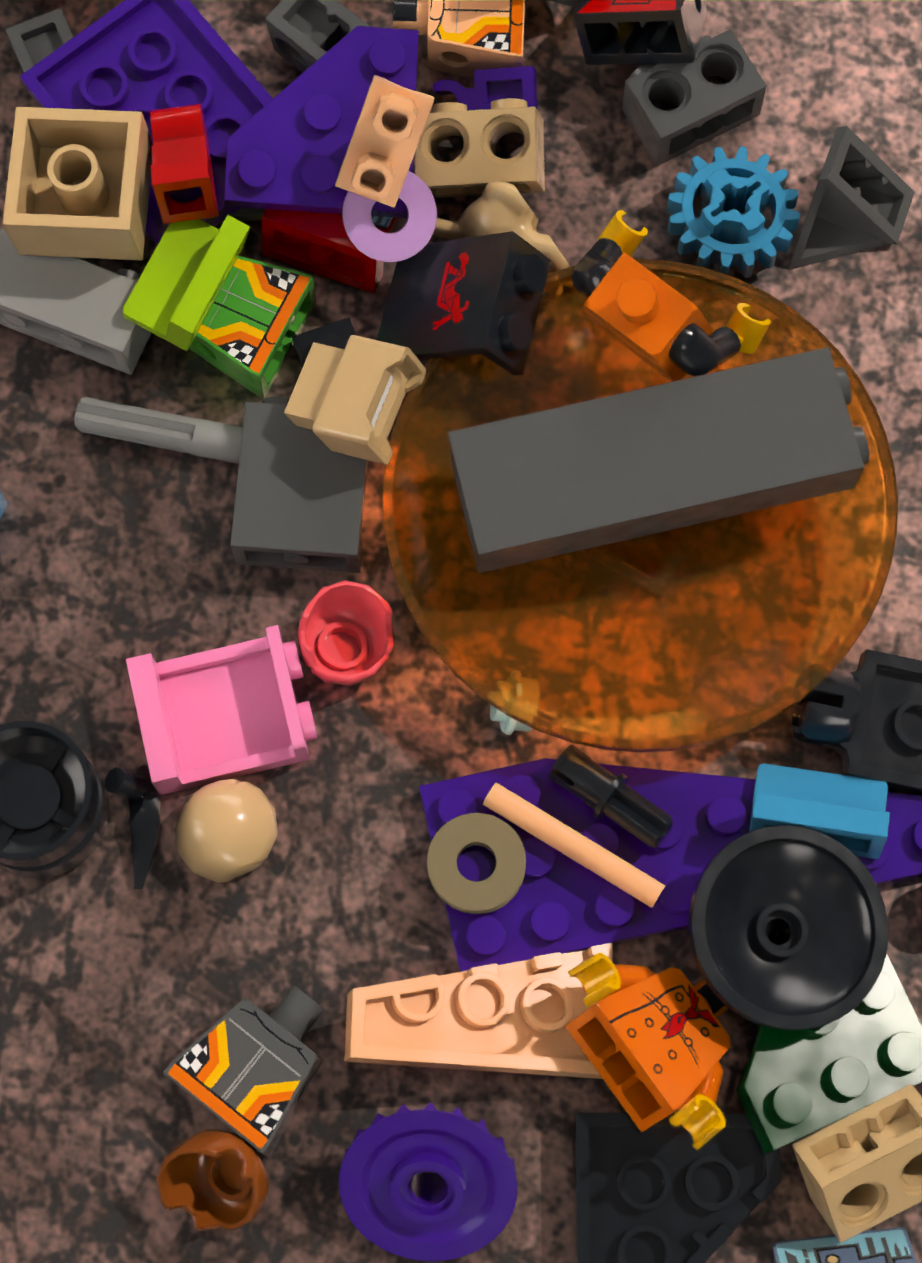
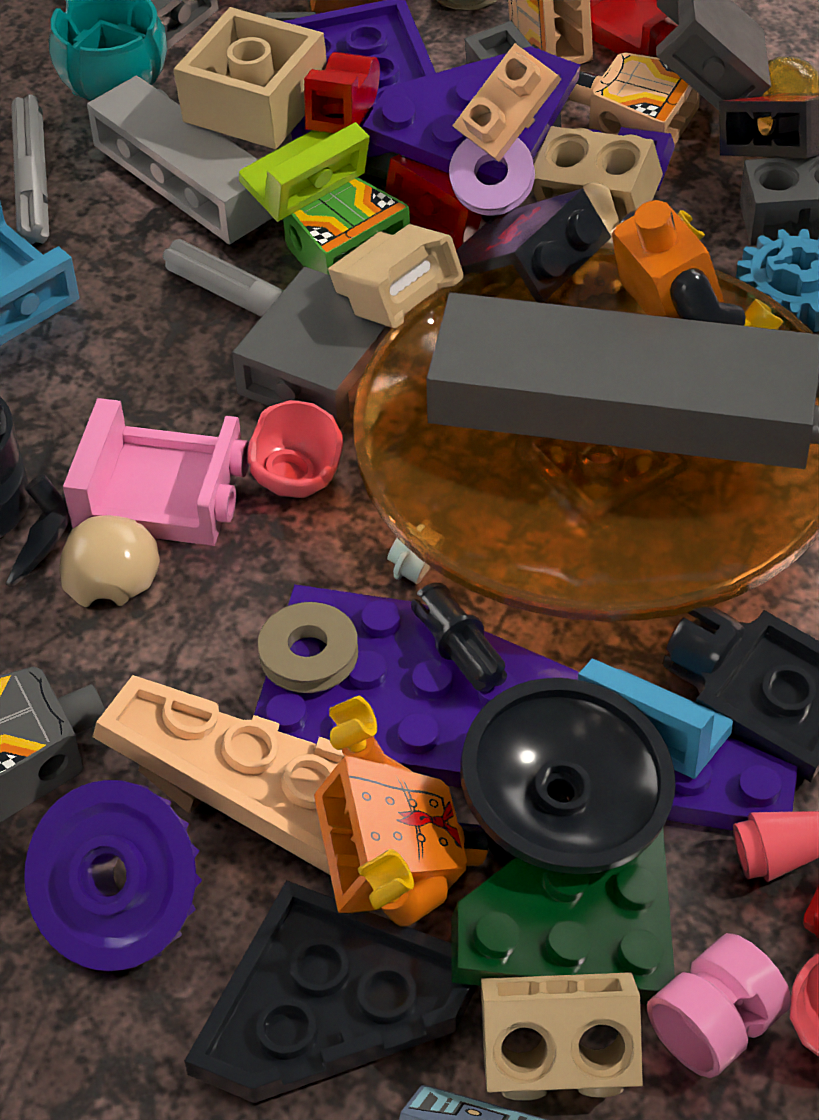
camera: 25 degrees right, 25 degrees down
light nougat bar [483,782,666,908] -> none

